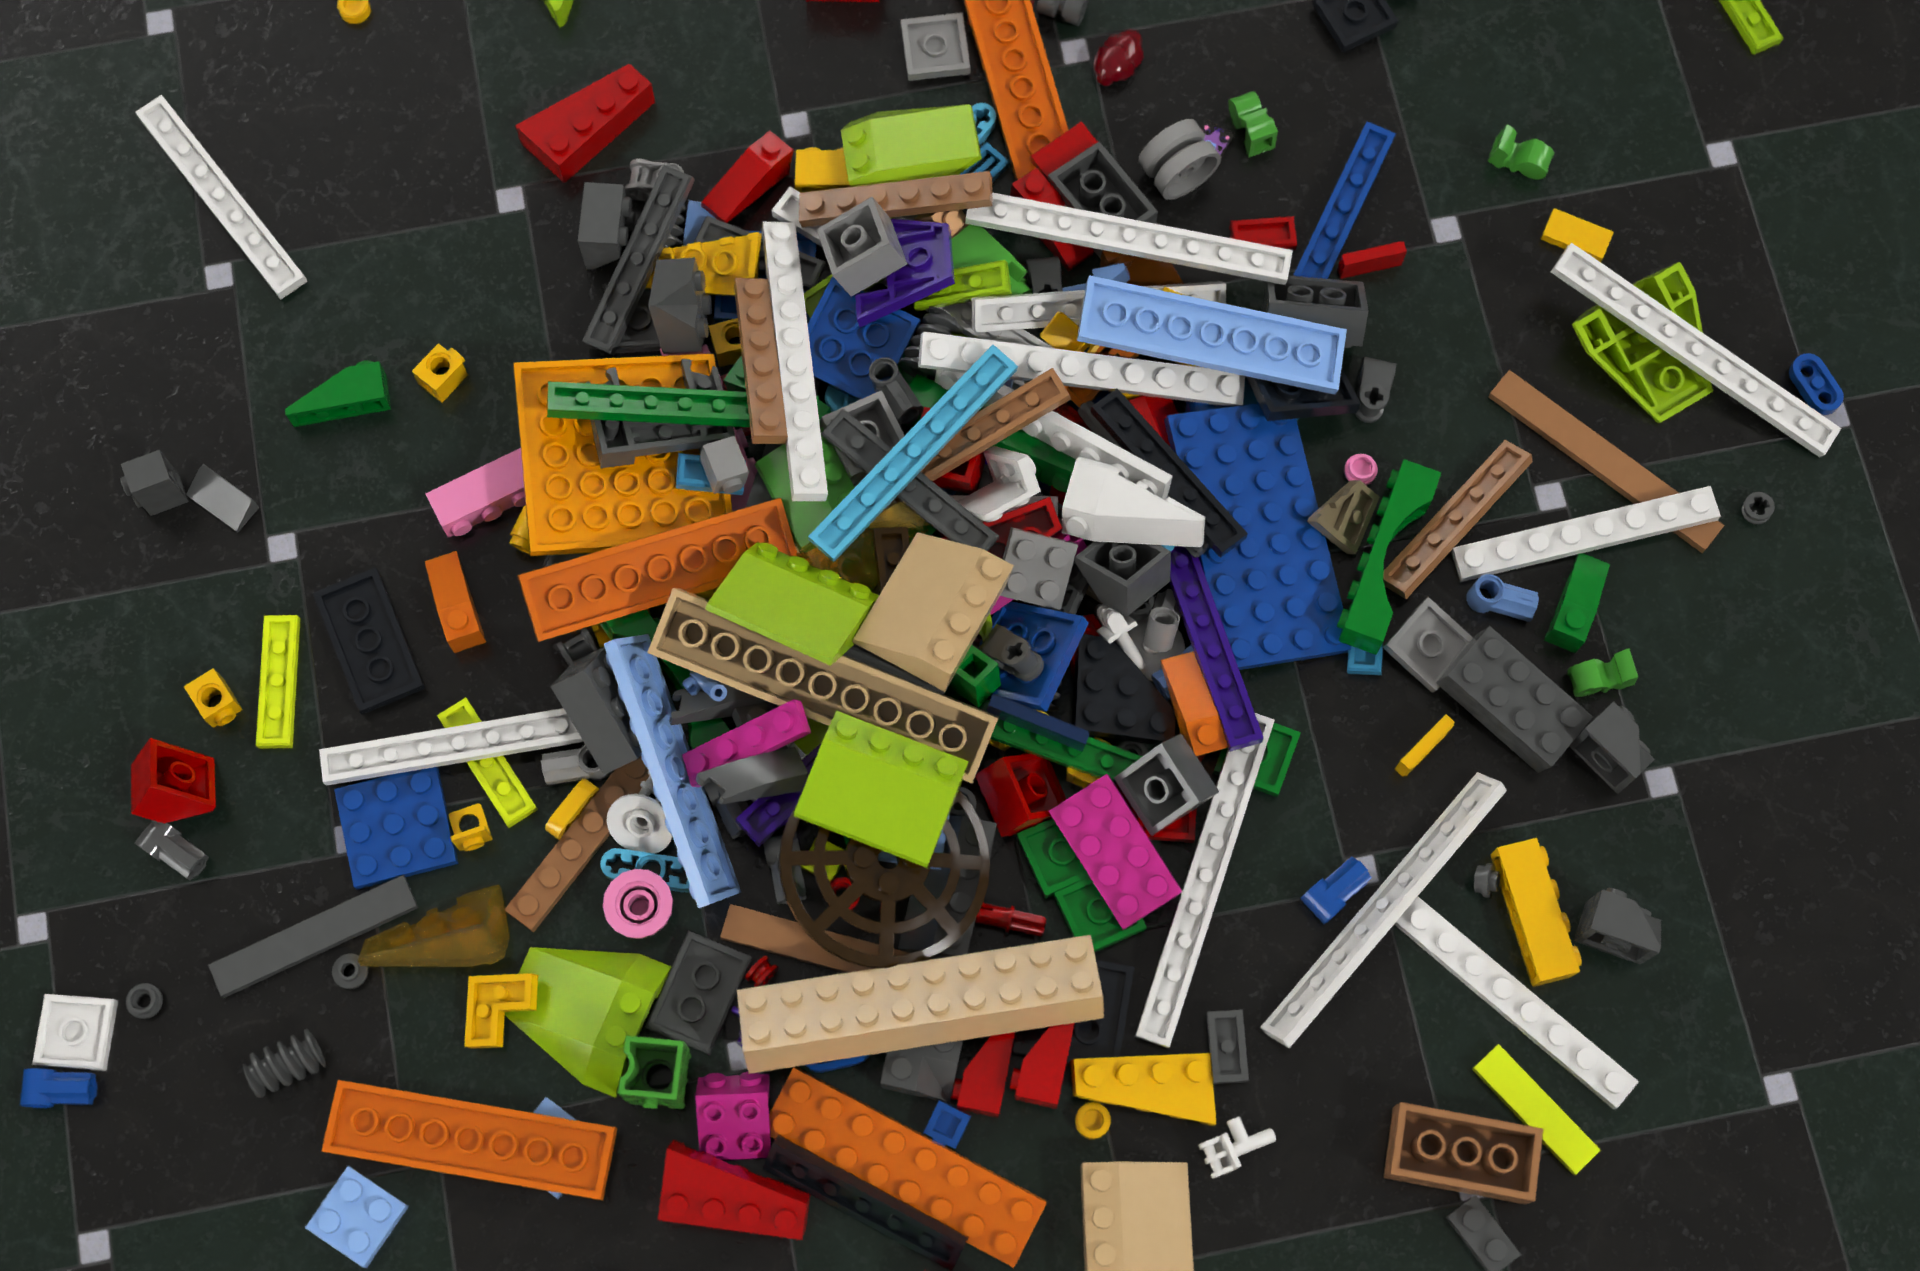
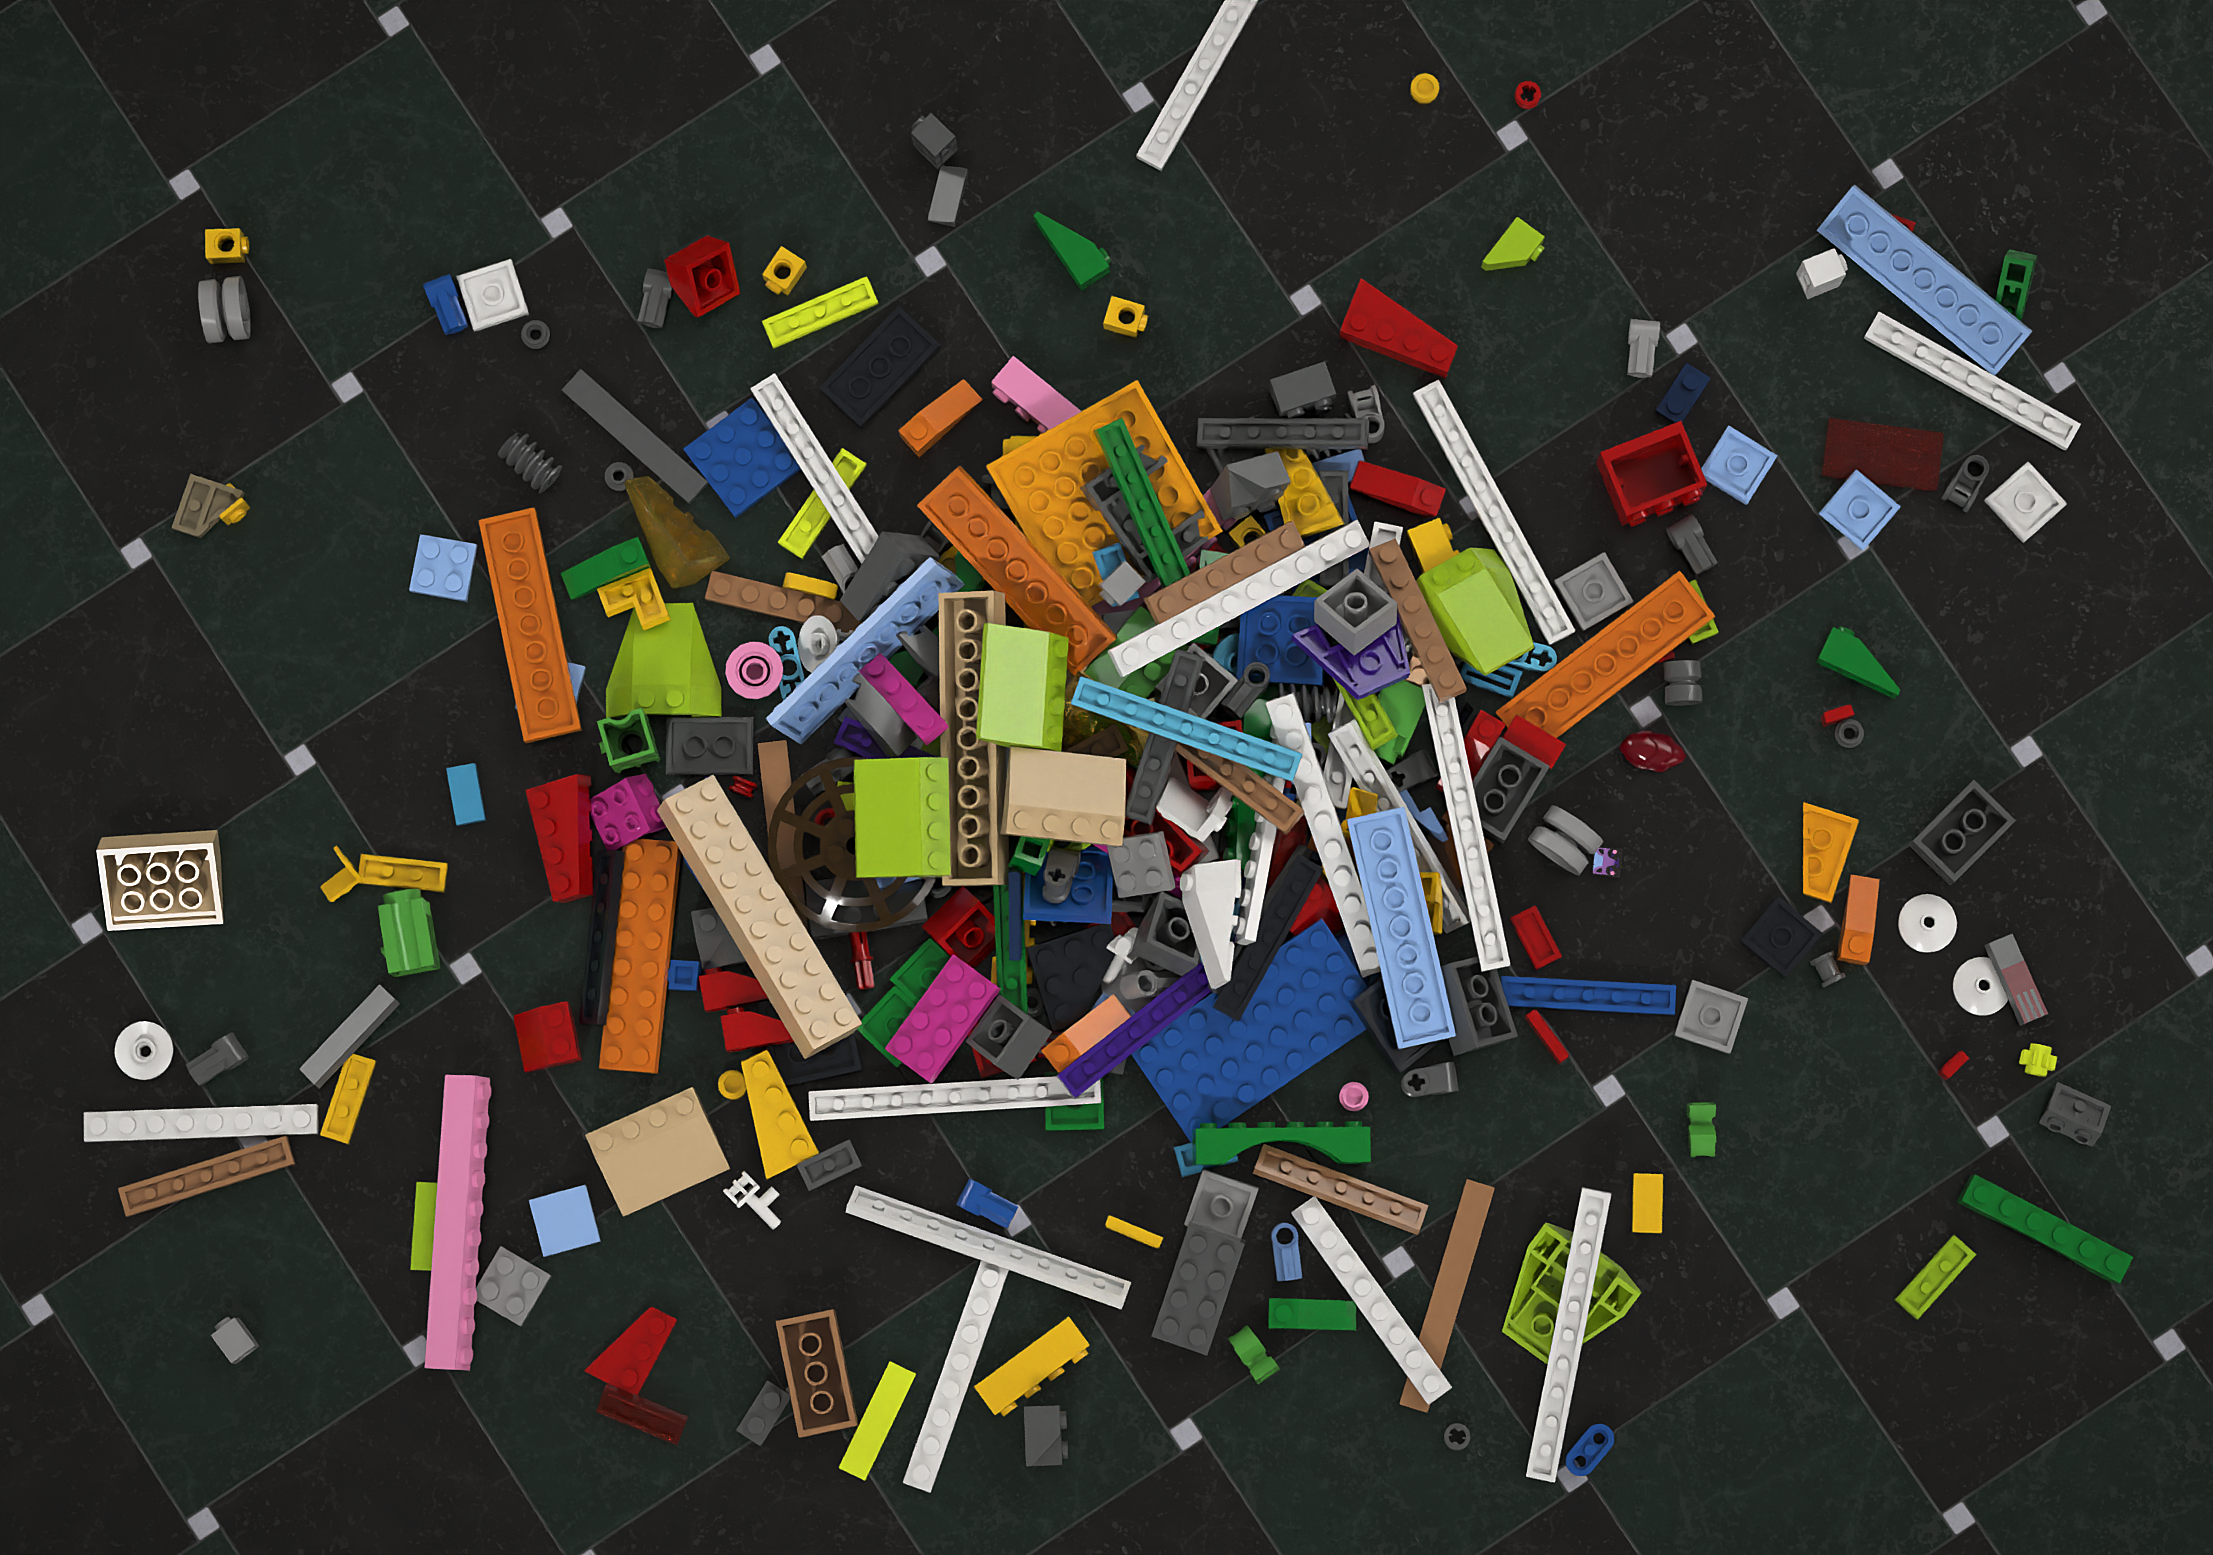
camera: 75 degrees right, 10 degrees up
yellow bracket [448,803,493,851] -> none
medium blue arm [682,672,727,701] -> none
bright green leg [1228,91,1278,157] -> none
dark tan wing [1307,480,1380,554] -> none
dark grey plate [1474,863,1501,898] -> none
dark grey slope [1569,701,1655,794] -> none
none -> green slope [561,537,652,600]
none -> white plate [1413,379,1575,646]
none -> light grey plate [1674,980,1748,1054]

